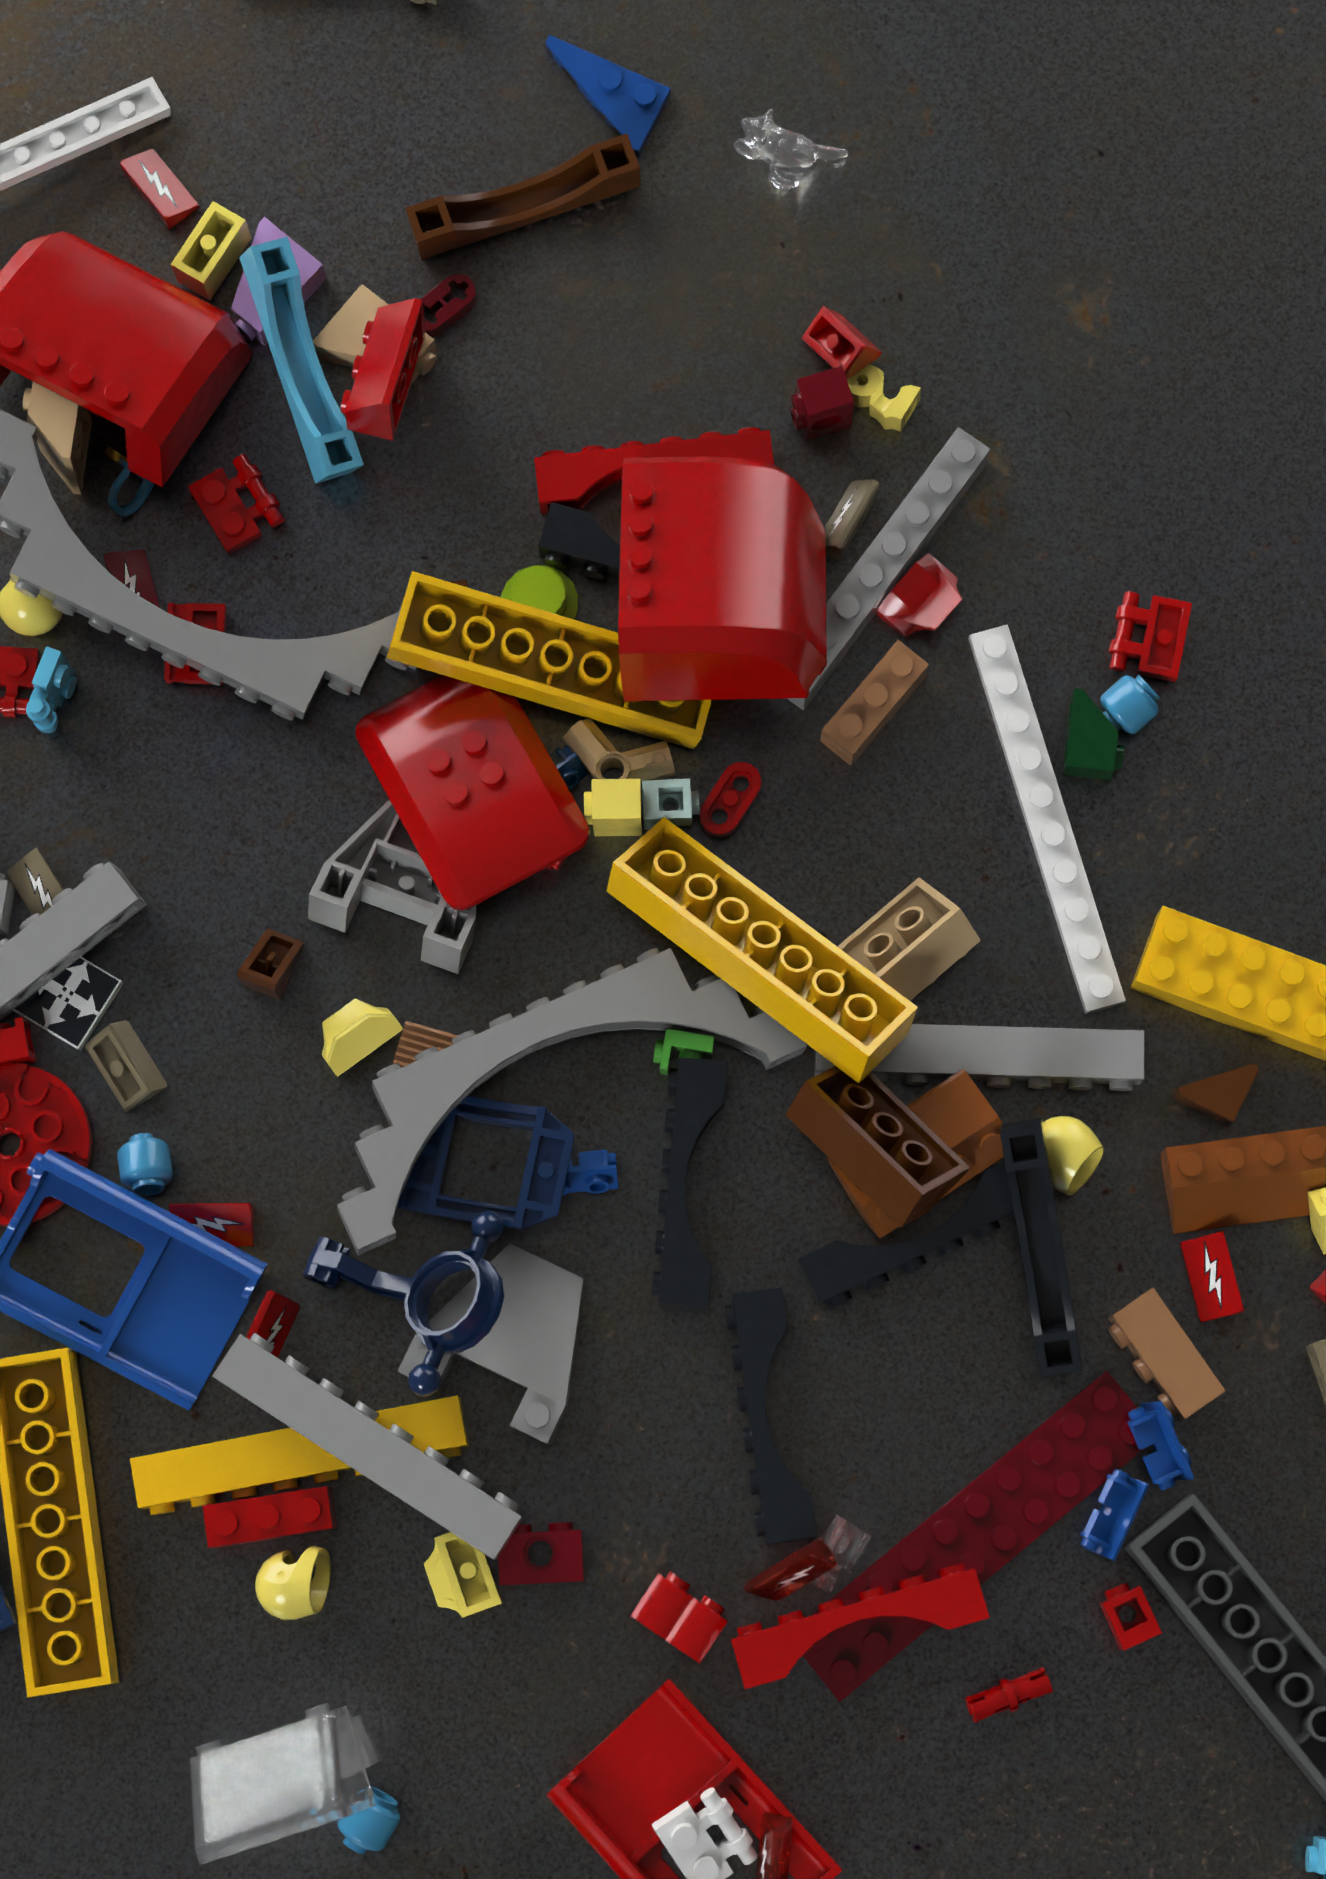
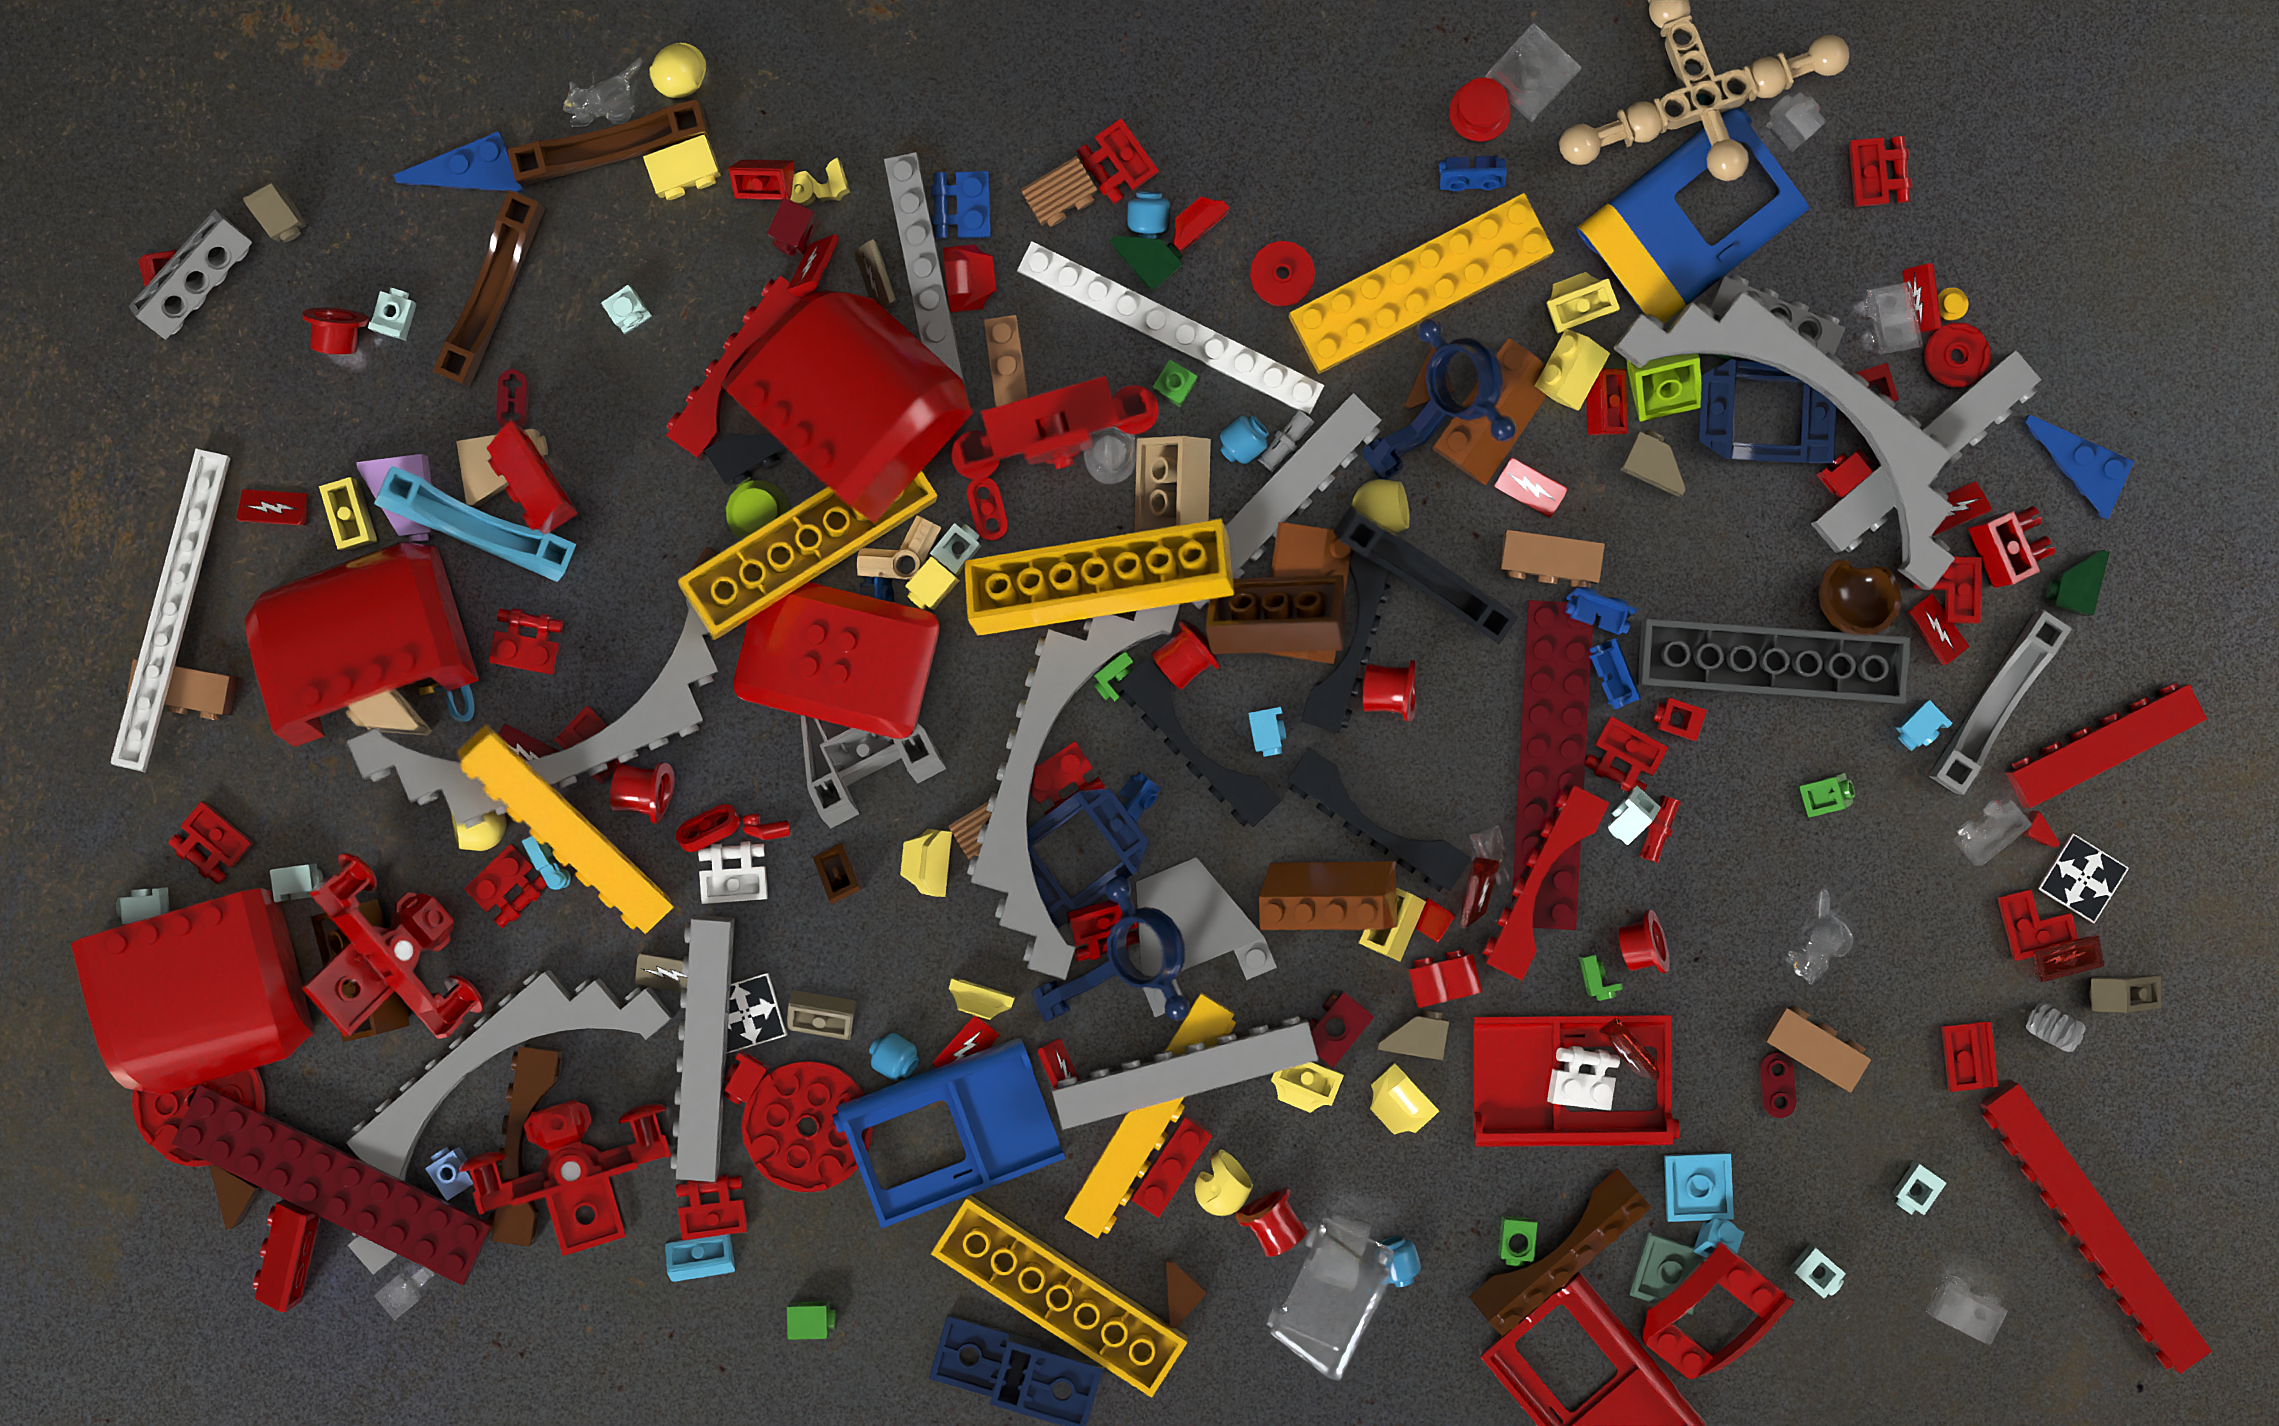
camera: 50 degrees left, 10 degrees up
none -> red piece [302,307,369,355]
none -> light aqua brick [368,288,417,341]
none -> yellow brick [457,724,674,934]
none -> reddish brown arch [507,99,711,187]
none -> light aqua brick [601,285,652,334]
none -> red piece [610,762,675,824]
none -> light yellow brick [643,134,722,200]
none -> light yellow helmet [649,43,706,99]
none -> red plate [676,804,740,852]
none -> white plate [698,841,768,904]
none -> red arm [742,813,790,840]
none -> red slope [787,234,839,299]
none -> blue plate [930,171,991,239]
none -> light yellow slope [949,977,1015,1020]
none -> red piece [952,376,1159,480]
none -> medium nougat brick [1021,156,1097,227]
none -> red plate [1030,741,1105,815]
none -> red plate [1066,896,1140,962]
none -> clear piece [1084,427,1136,484]
none -> red piece [1151,619,1221,690]
none -> bright green brick [1152,359,1198,408]
none -> reddish brown slope [1166,1258,1207,1328]
none -> red slope [1172,196,1230,254]
none -> dark azure head [1220,415,1269,464]
none -> red piece [1235,1186,1308,1257]
none -> medium azure brick [1248,707,1287,757]
none -> red plate [1250,241,1315,306]
none -> light grey pin [1257,410,1315,473]
none -> dark orange slope [1259,861,1397,930]
none -> light yellow brick [1359,888,1426,961]
none -> dark blue piece [1362,317,1516,480]
none -> red piece [1363,660,1417,722]
none -> light yellow slope [1370,1062,1439,1135]
none -> dark tan slope [1376,1009,1449,1061]
none -> red slope [1415,897,1455,943]
none -> bright green bracket [1579,953,1623,1001]
none -> red plate [1584,716,1669,793]
none -> light aqua brick [1608,786,1661,845]
none -> red piece [1619,909,1670,974]
none -> bright green bracket [1799,773,1855,818]

